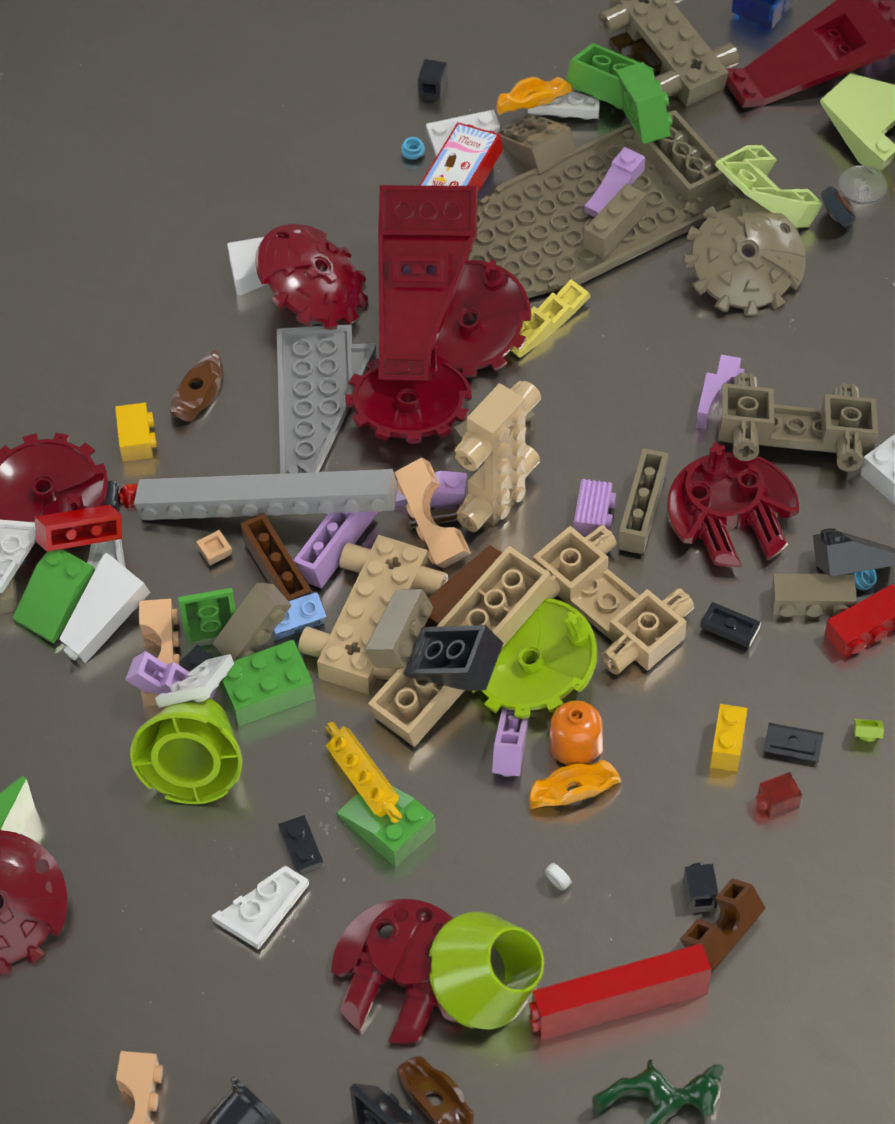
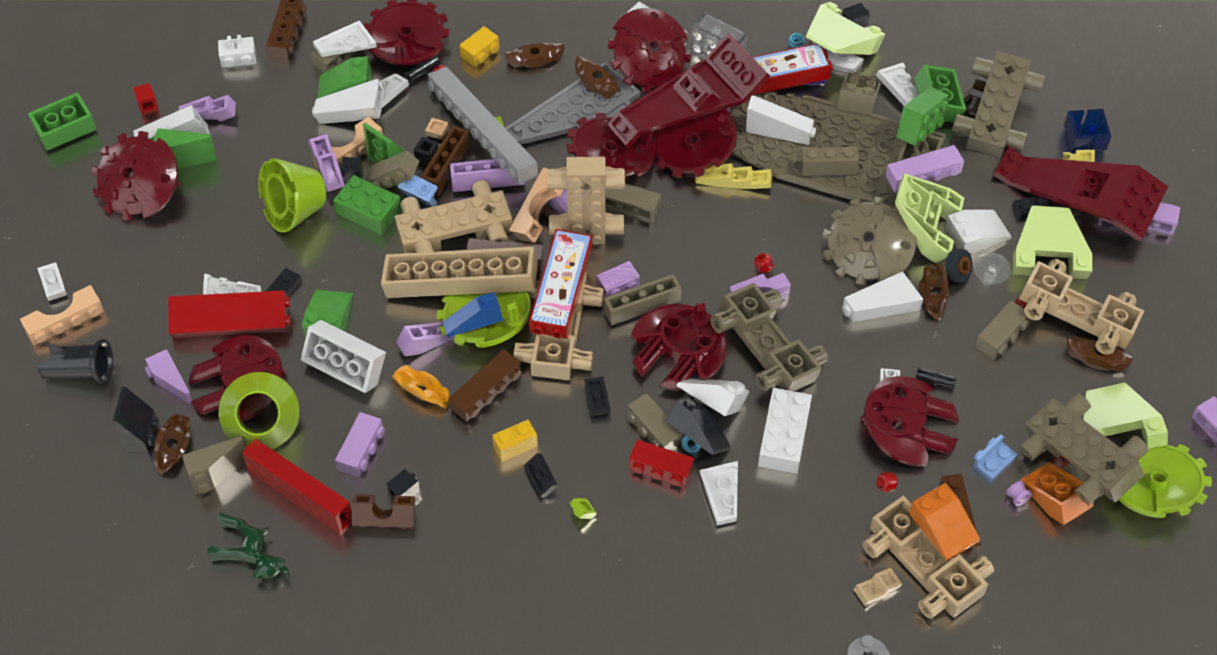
camera: 50 degrees right, 0 degrees up
red brick [35,505,122,551] -> none
white wing [155,654,234,708] -> none
yellow plate [325,722,402,823] -> none
dark tan brick [365,589,434,668] -> none
black slope [404,625,504,691] -> none
light orange piece [497,77,572,115] -> none
white tile [544,863,572,891] -> none
orange cylinder [549,701,603,766] -> none
lavender slope [585,147,645,217] -> none
clear red brick [756,772,802,819] -> none
none -> white plate [38,262,67,301]
none -> lavender slope [145,349,192,404]
none -> red brick [168,290,291,338]
none -> dark tan slope [182,436,245,495]
none -> white brick [301,320,386,393]
none -> lavender brick [335,412,385,478]
none -> black brick [414,137,438,167]
none -> blue slope [443,292,503,337]
none -> reddish brown brick [449,349,521,422]
none -> brick [529,229,593,339]
none -> reddish brown piece [575,55,620,99]
none -> white slope [676,378,750,416]
none -> clear brick [691,12,747,57]
none -> white slope [746,95,816,145]
none -> red piece [754,253,774,273]
none -> yellowish green wedge [806,2,885,55]
none -> white slope [842,271,923,322]
none -> lavender brick [885,145,964,192]
none -> reddish brown piece [919,263,949,321]
none -> white slope [945,210,1012,253]
none -> black plate [1012,196,1054,219]
none -> light yellow plate [1063,150,1095,162]

